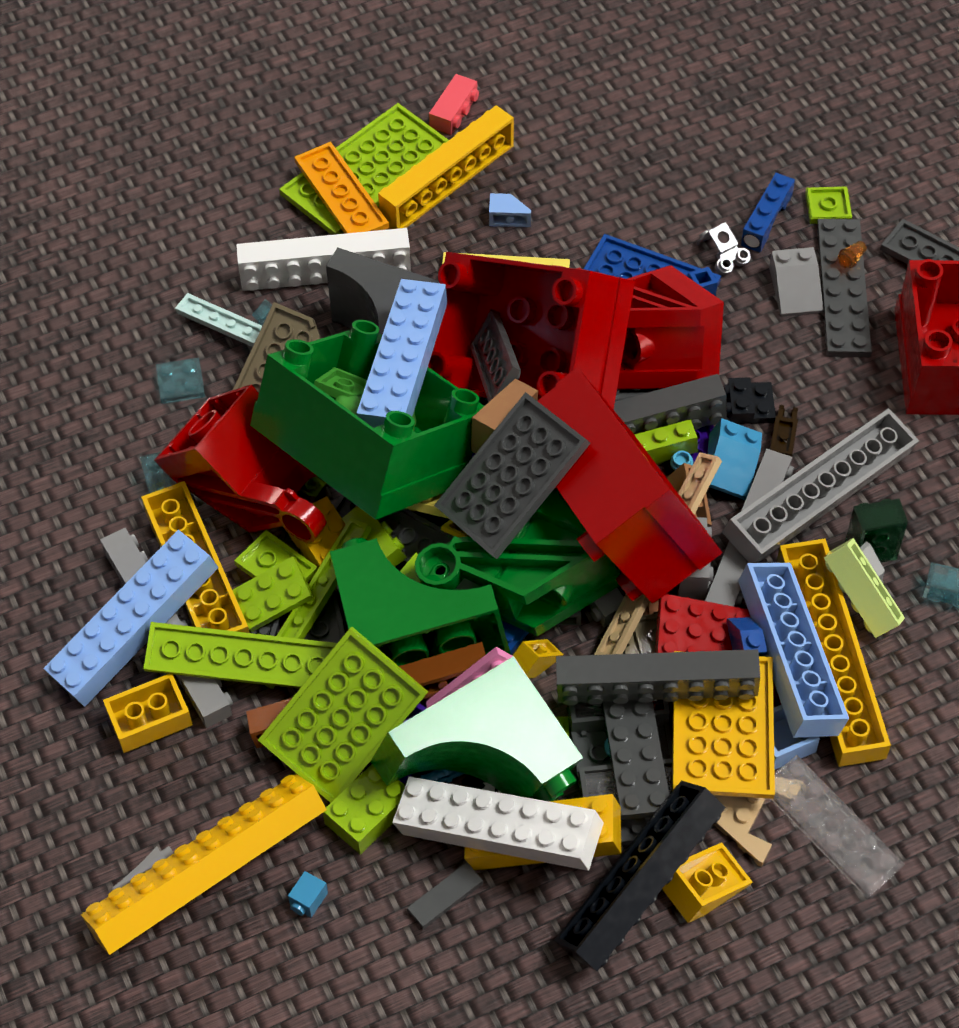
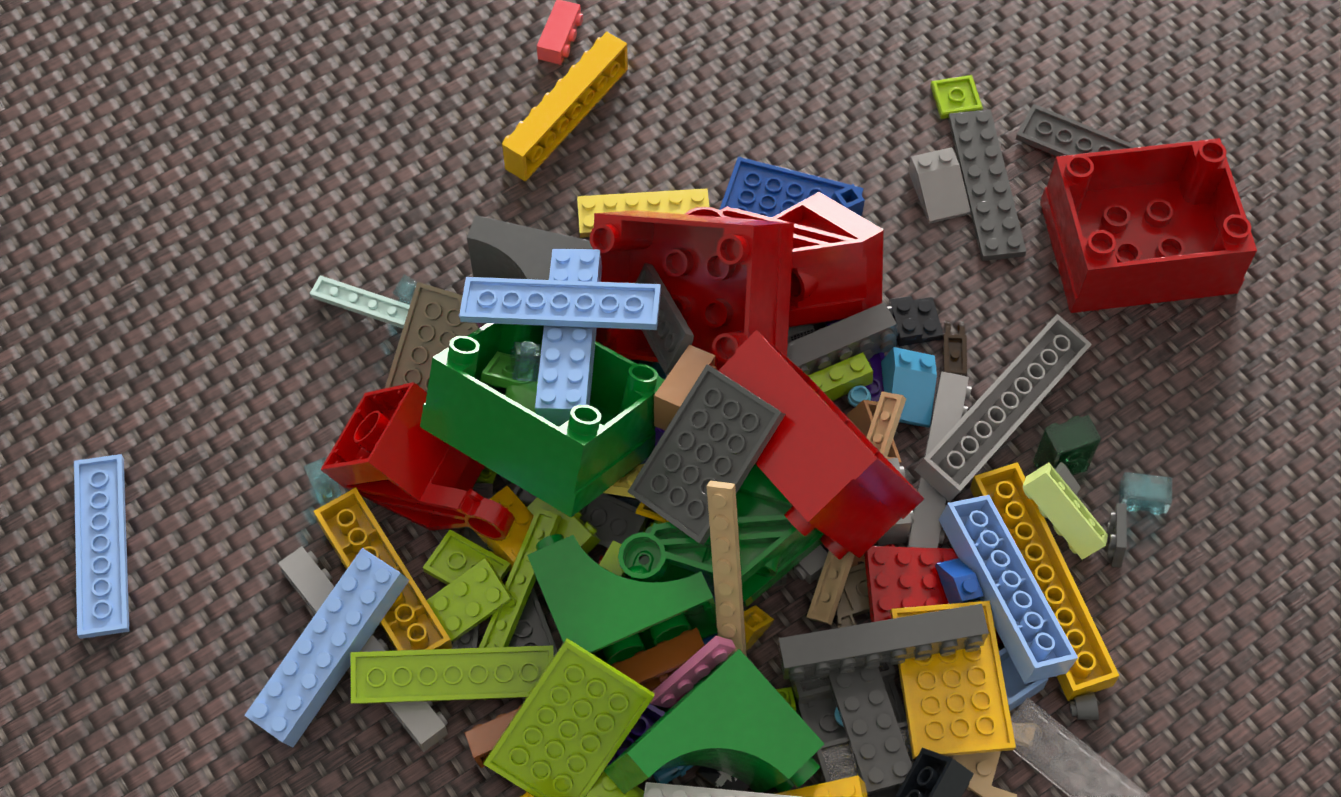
camera: 10 degrees left, 5 degrees up
yellow brick [103,673,193,753] -> none
clear light blue plate [156,357,205,404] -> none
white brick [237,228,411,291] -> none
lime plate [279,103,449,235] -> none
light orange plate [294,142,389,234] -> none
light blue slope [489,193,531,227] -> none
piece [696,222,750,276] -> none
blue arch [741,173,795,253] -> none
clear orange cone [838,241,867,268] -> none
none -> light blue plate [459,277,661,330]
none -> clear light blue slope [510,341,541,382]
none -> tan plate [707,481,747,663]
none -> dark grey hat [1069,692,1099,720]
none -> dark grey plate [1107,503,1127,568]

